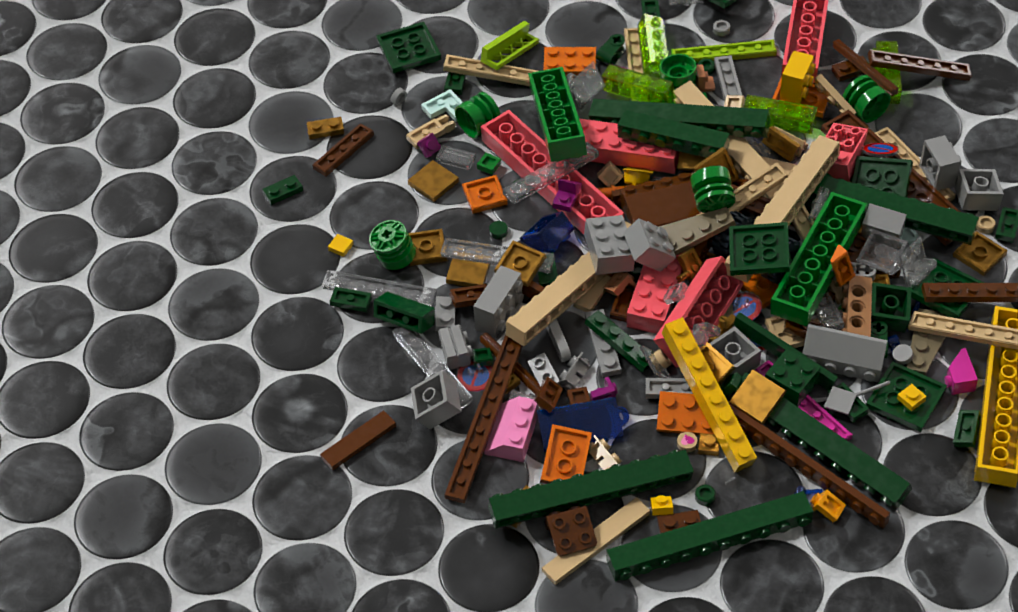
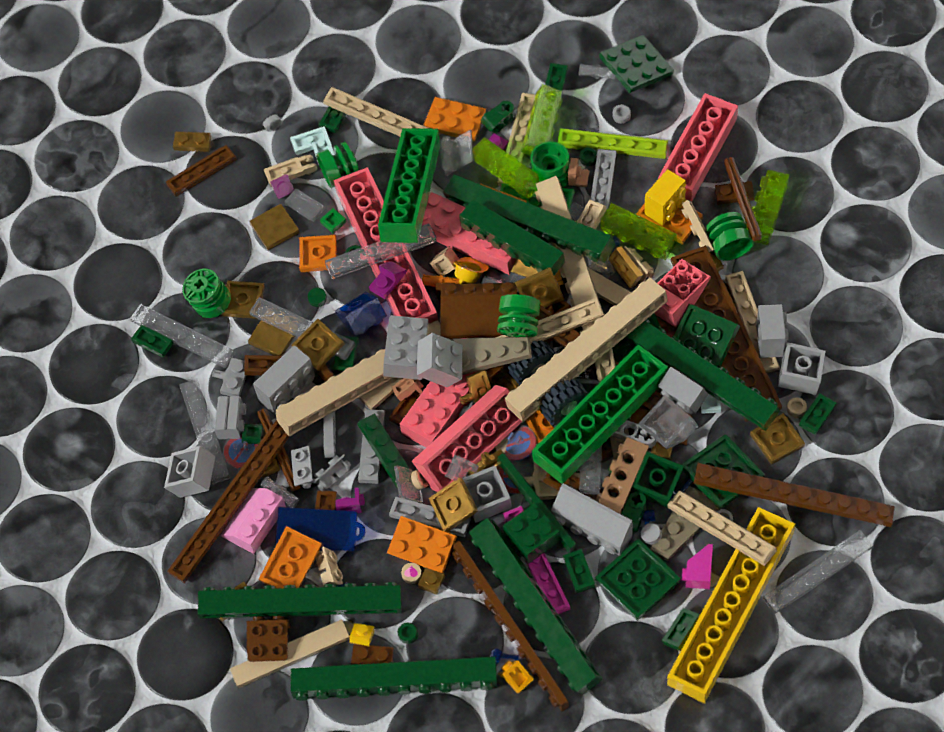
camera: 20 degrees right, 10 degrees up
dark green plate [262,175,303,205] -> none
reddish brown tile [320,410,396,470] -> none
yellow tile [328,234,354,257] -> none
dark green brick [374,292,435,334] -> none
dark green plate [376,21,442,74] -> none
lime fence [481,21,539,70] -> none
reddish brown plate [534,376,563,413] -> none
yellow brick [661,317,757,473] -> none
clear plate [663,281,688,305] -> none
dark green tile [721,372,742,397] -> none
dark green plate [729,222,790,276] -> none
pearl gold tile [729,370,786,424] -> none
clear pin [808,187,830,223] -> none
light grey piece [824,381,890,415] -> none
orange slope [830,245,855,287] -> none
piece [862,143,899,158] -> none
reddish brown tile [868,49,972,81] -> none
yellow plate [897,384,927,411] -> none
clear hinge [899,236,937,288] -> none

